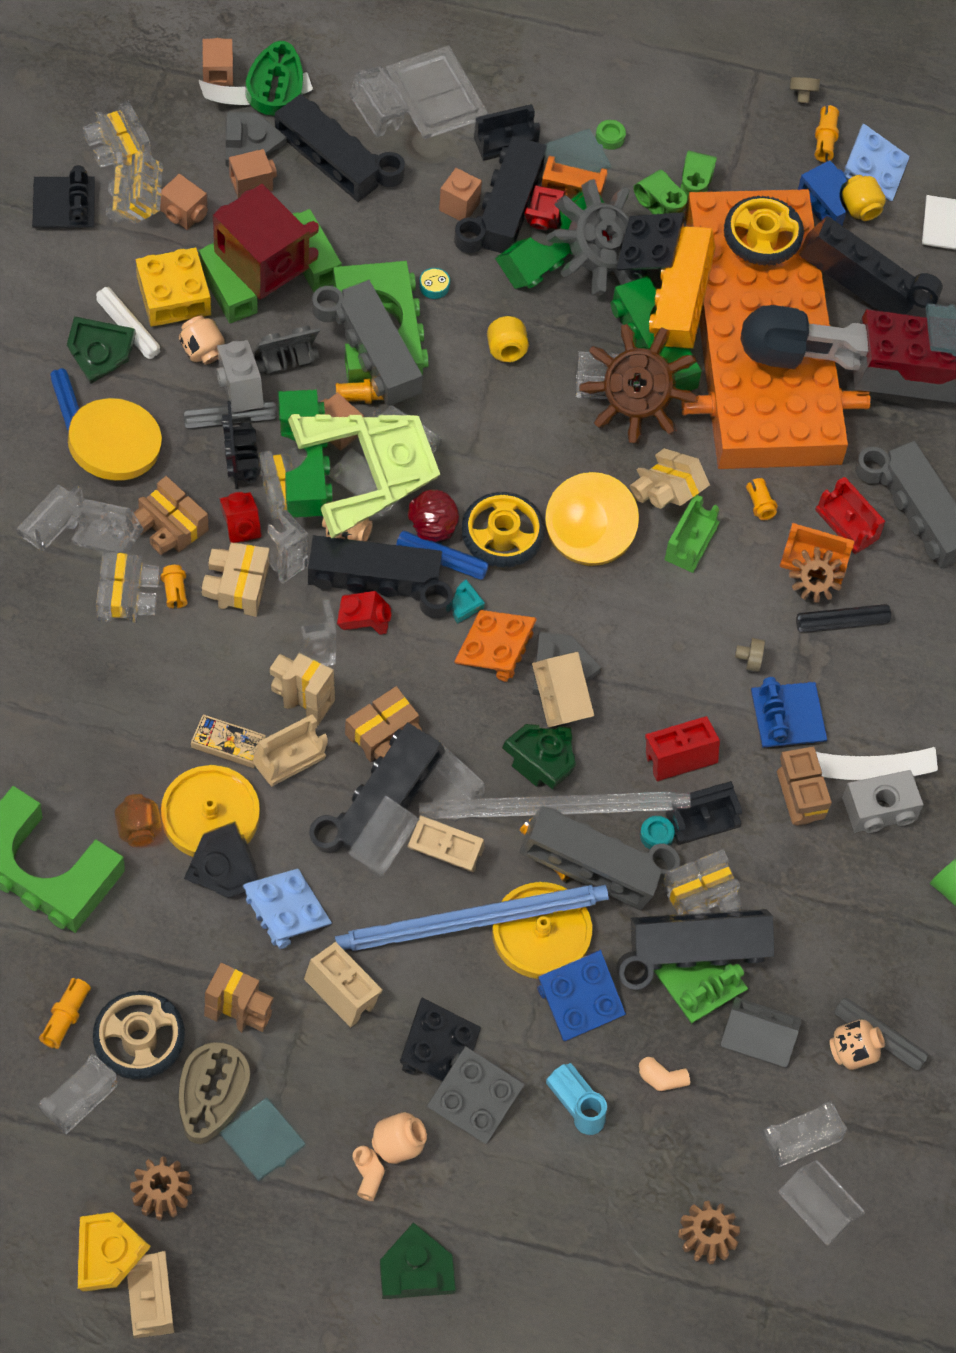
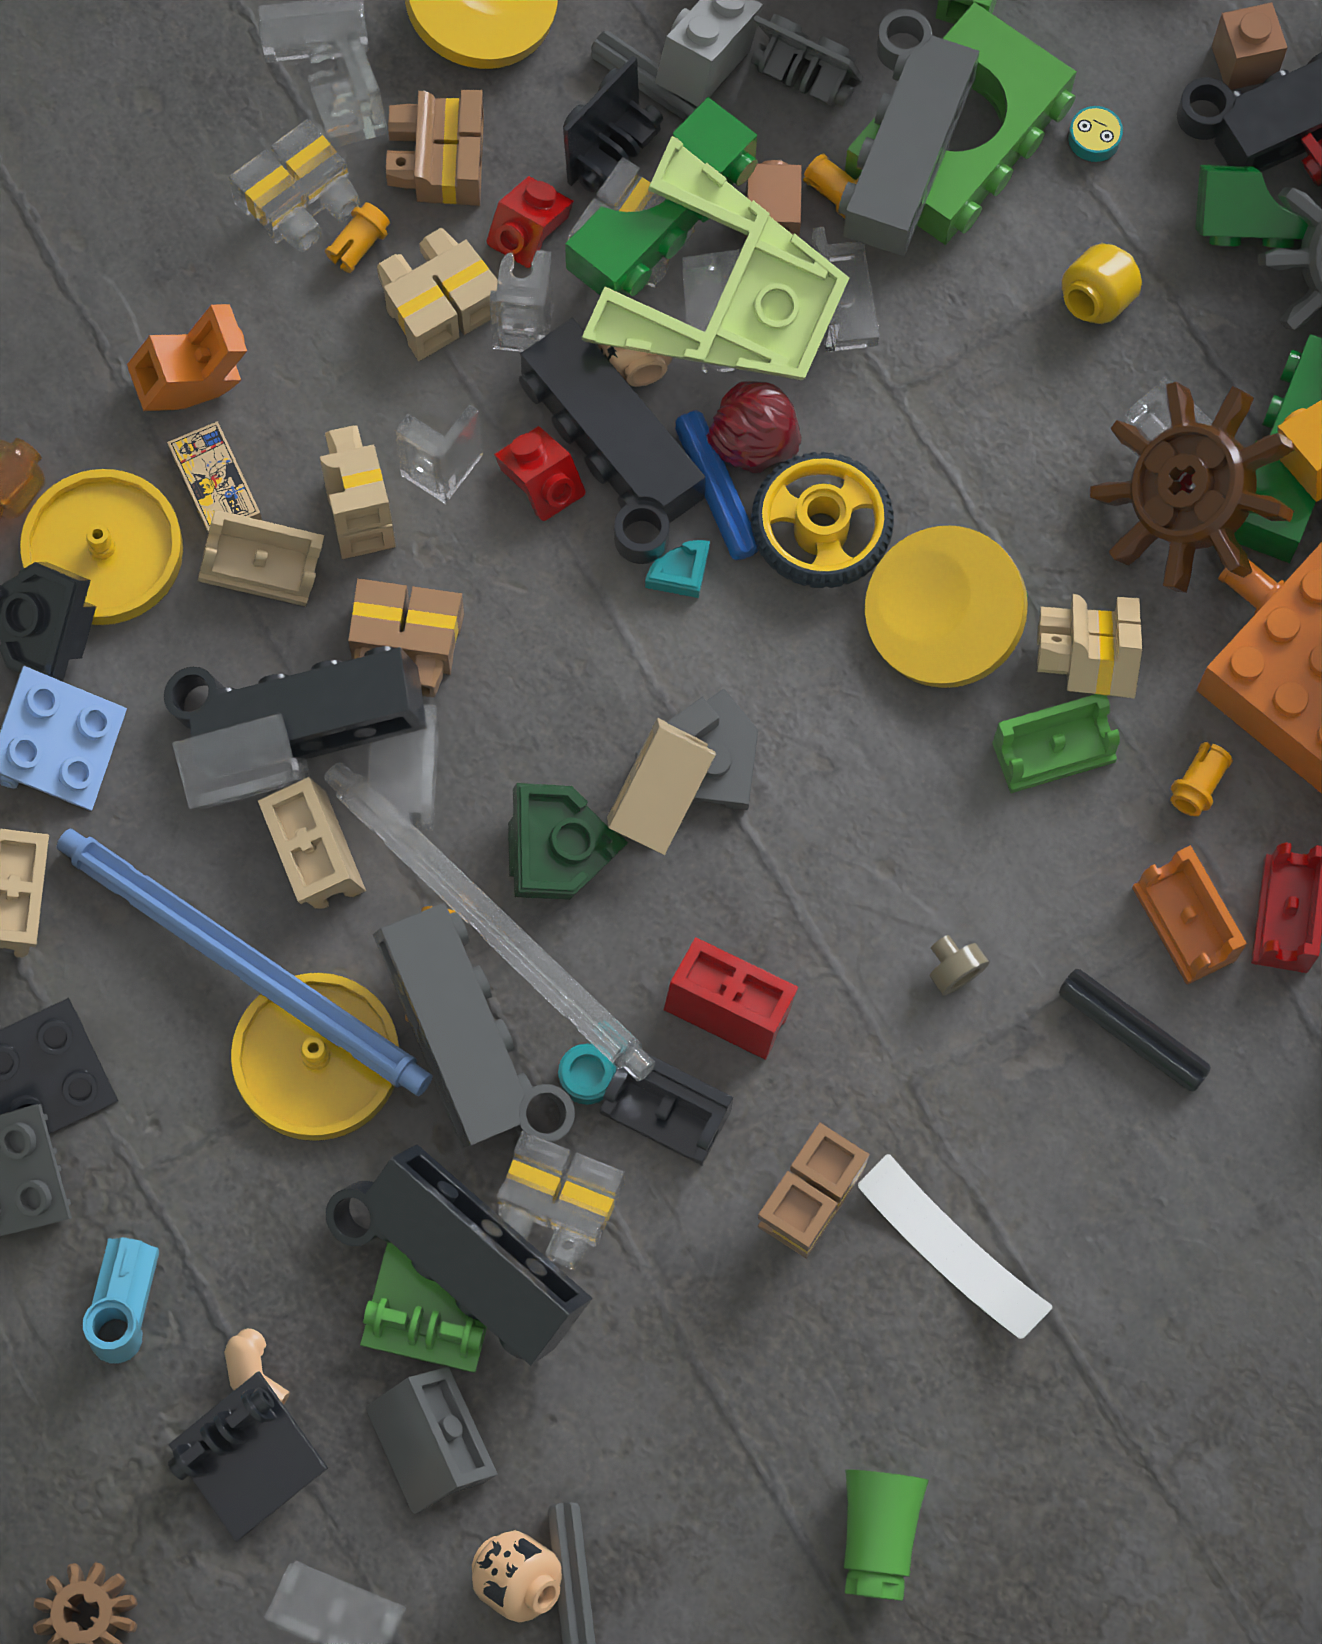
camera: 50 degrees right, 10 degrees up
orange hinge [454,610,537,682] -> none
blue hinge [537,950,626,1041] -> none
blue hinge [751,677,827,748] -> none
medium nougat gear [789,547,845,602] -> none
light grey brick [842,770,923,833] -> none
none -> orange brick [127,304,247,411]
none -> black hinge [168,1371,328,1542]

